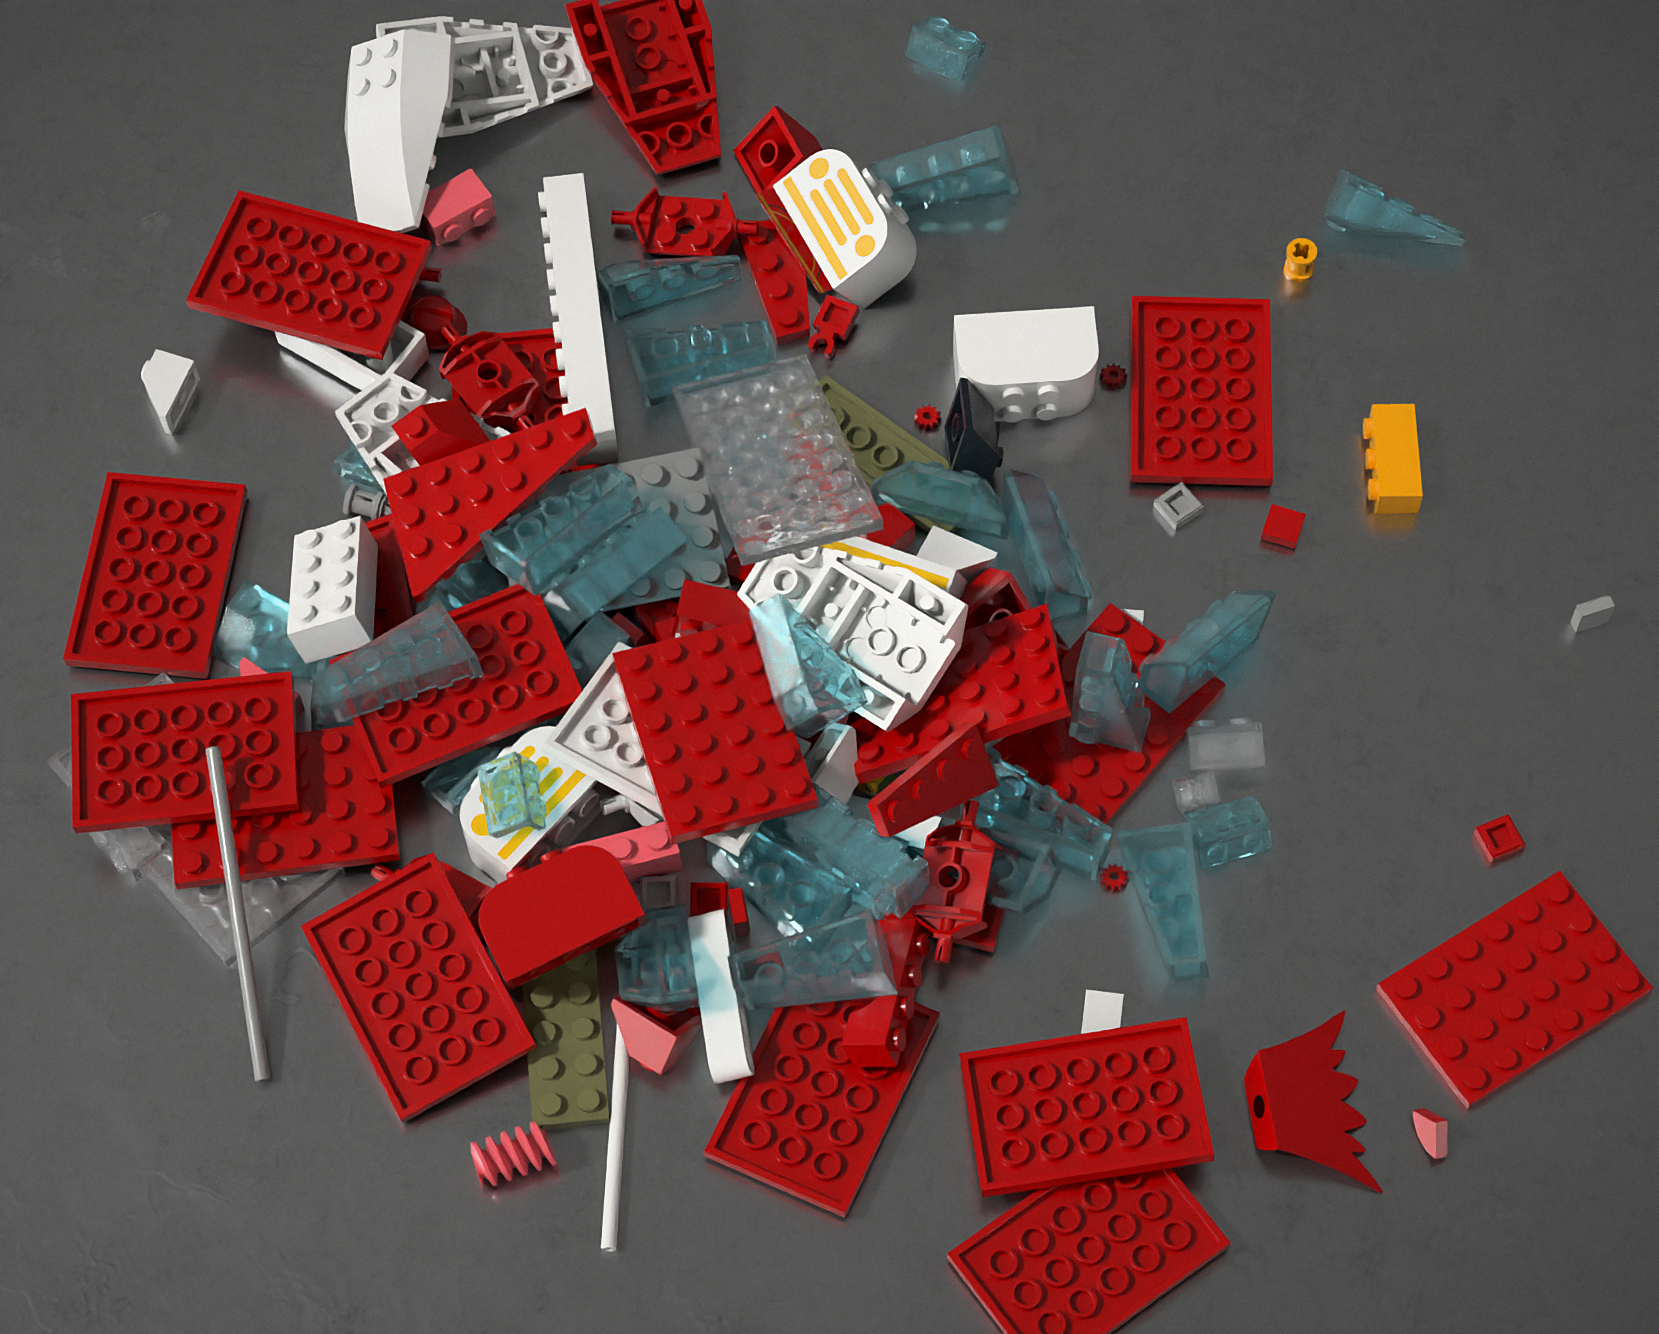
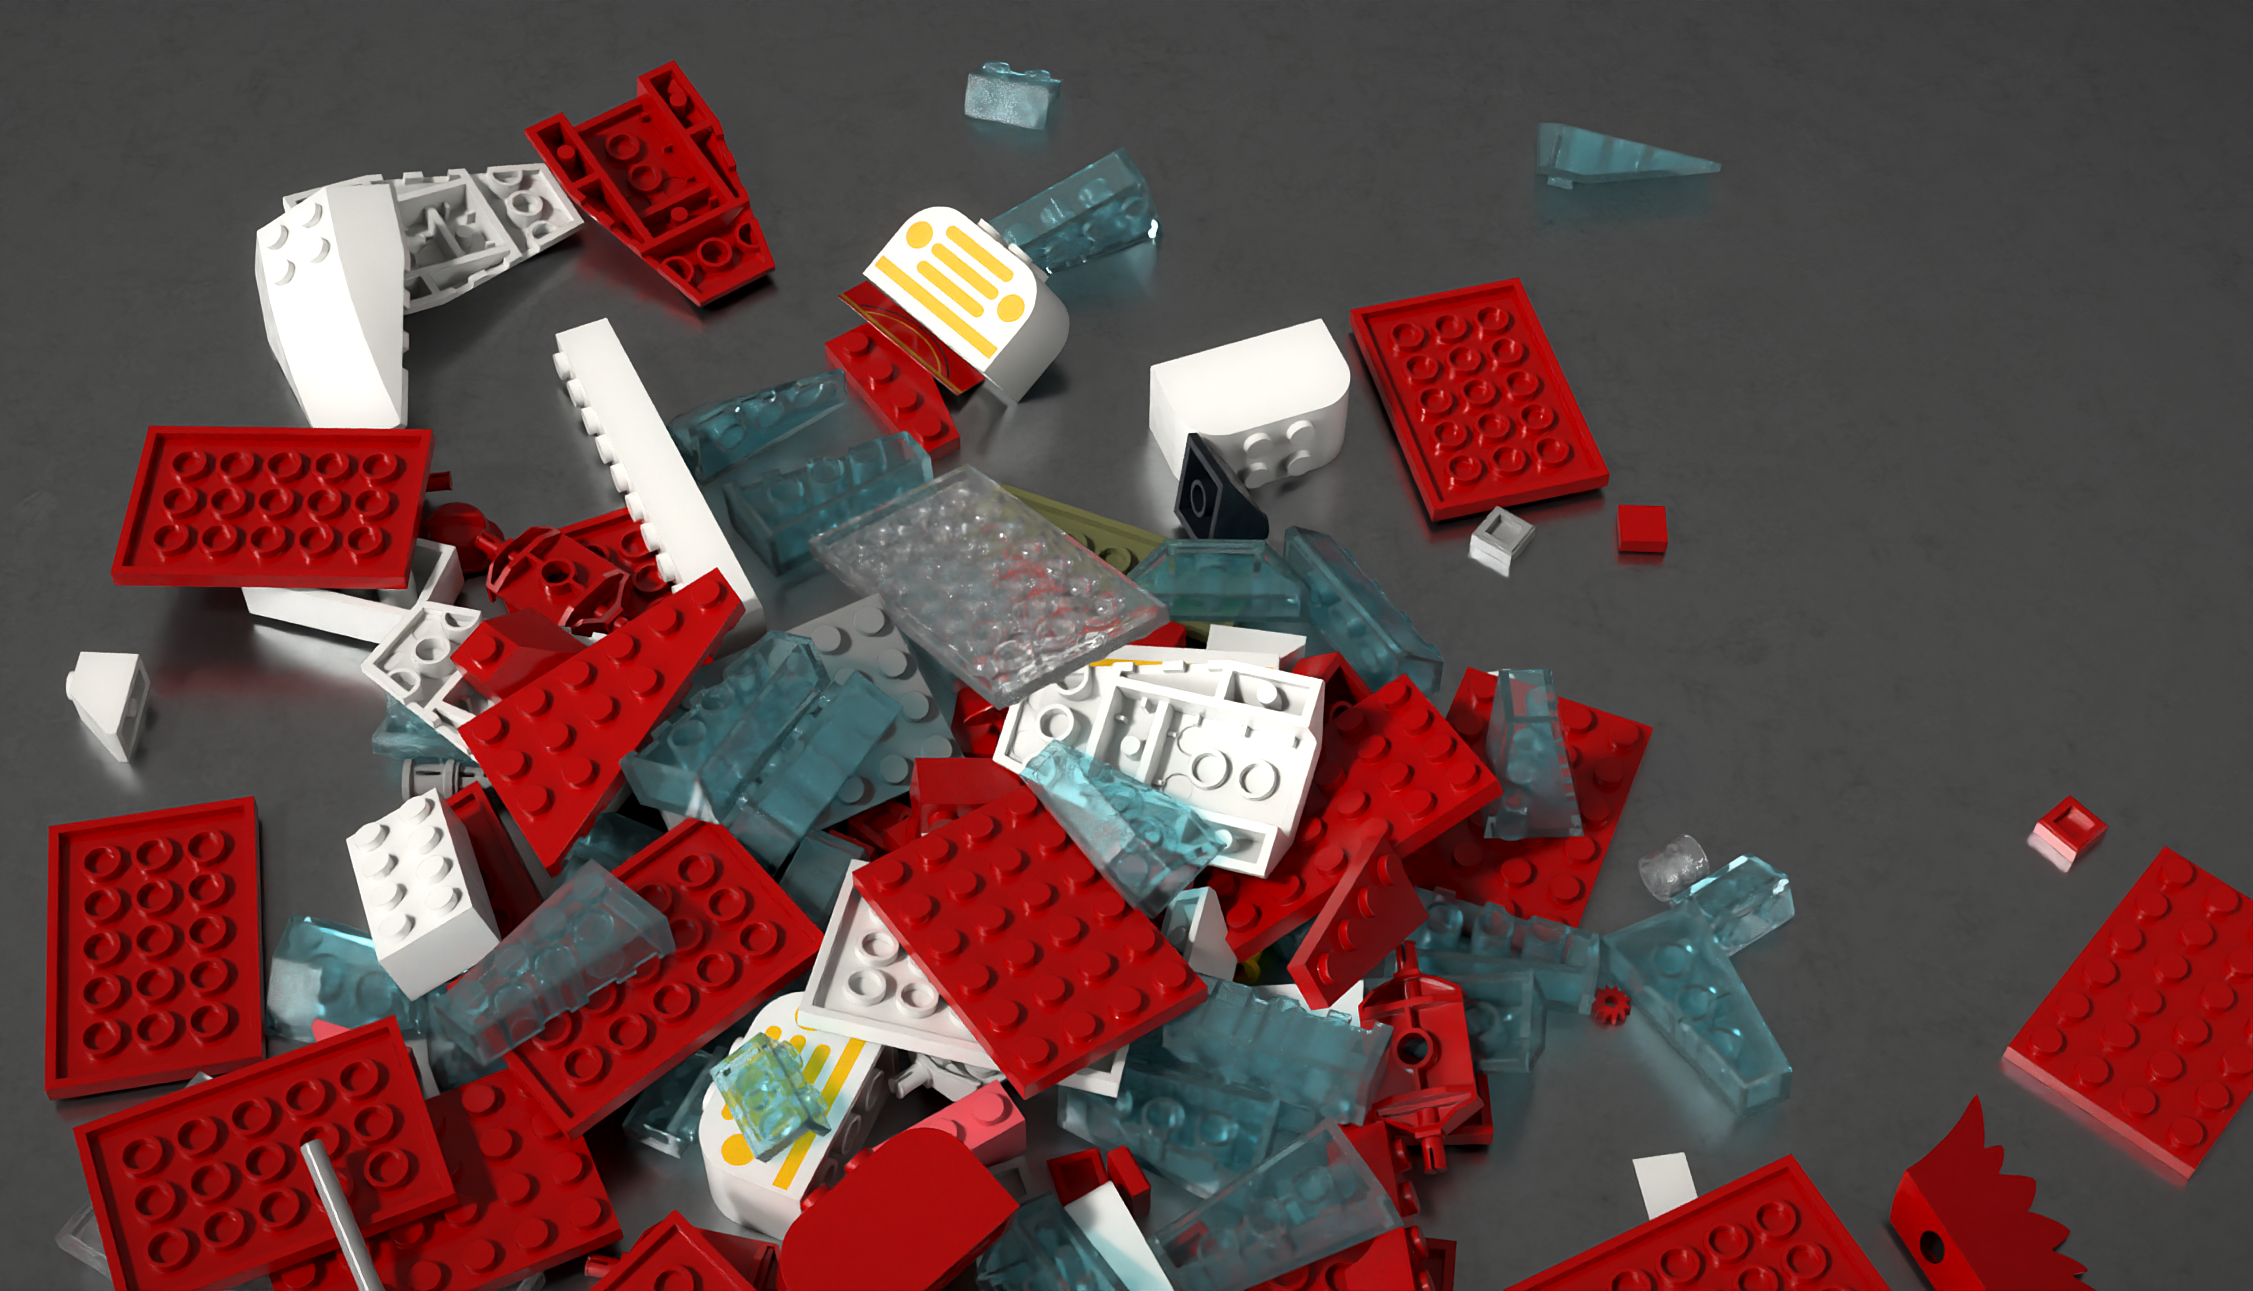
camera: 20 degrees left, 10 degrees down
coral brick [420,168,496,247] -> none
red plate [611,187,759,258] -> none
red slope [733,106,823,193] -> none
red plate [808,294,860,360] -> none
red piece [914,404,941,432] -> none
red piece [1099,362,1128,390] -> none
clear light blue slope [1136,590,1276,714] -> none
clear bracket [1185,718,1265,773] -> none
light orange bush [1284,238,1317,282] -> none
light orange brick [1363,404,1423,514] -> none
tile [1413,1108,1448,1159] -> none
light grey tile [1570,596,1615,633] -> none

